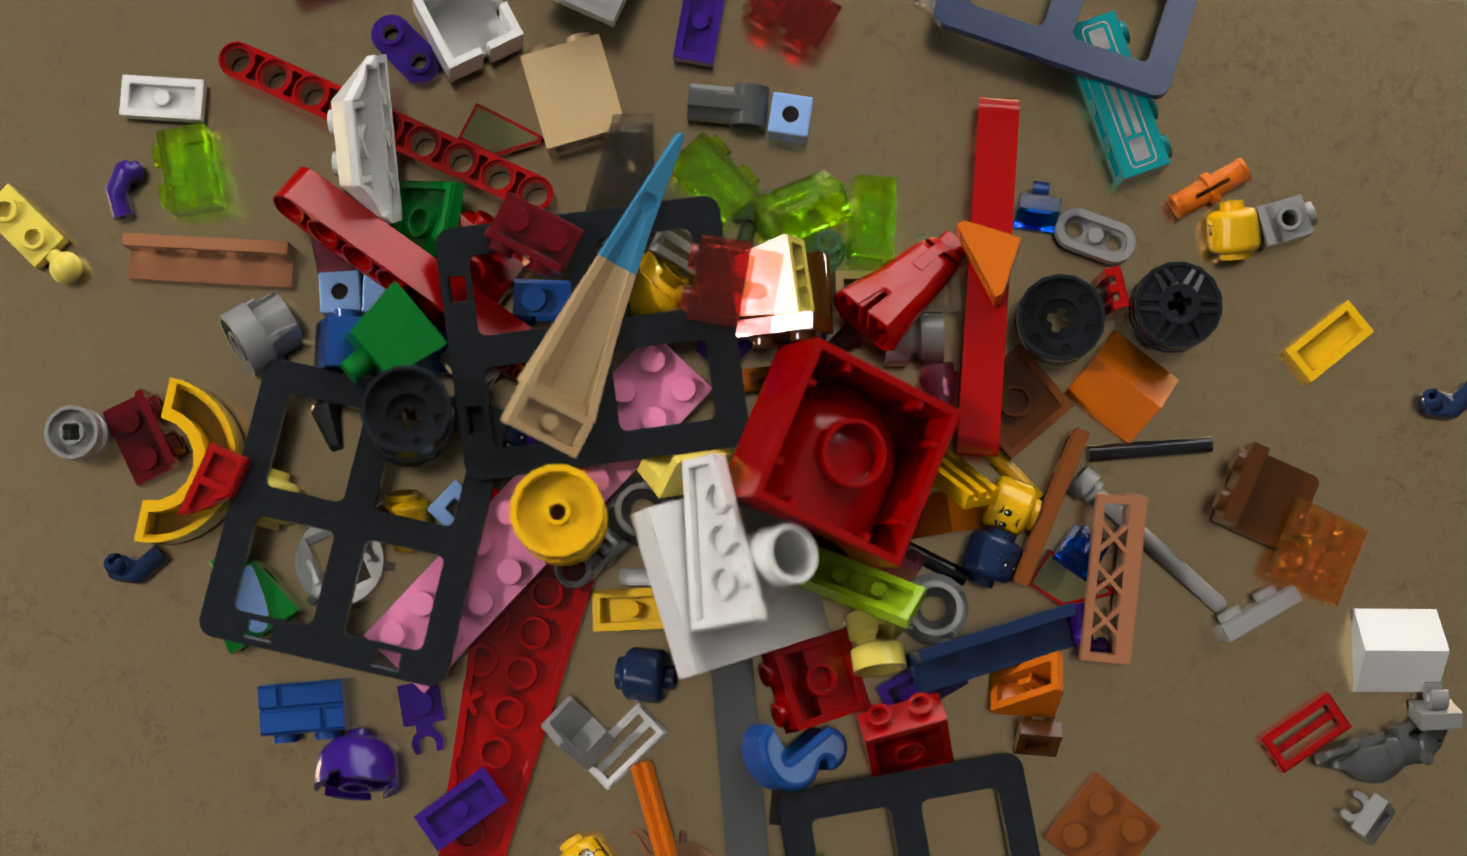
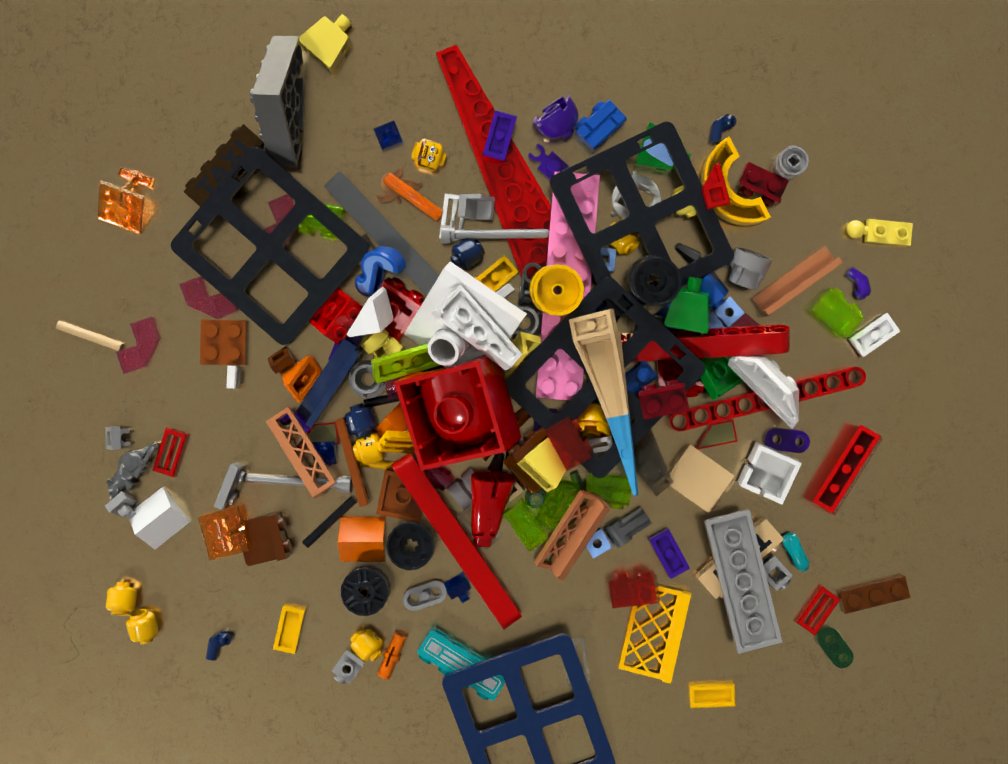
camera: 140 degrees right, 5 degrees up
orange slope [956,220,1021,307] -> none
red tile [1091,265,1130,320] -> none
none -> white tile [226,366,241,389]
none -> white slope [346,287,394,337]
none -> light grey piece [441,225,550,244]
none -> nougat fence [534,490,611,580]

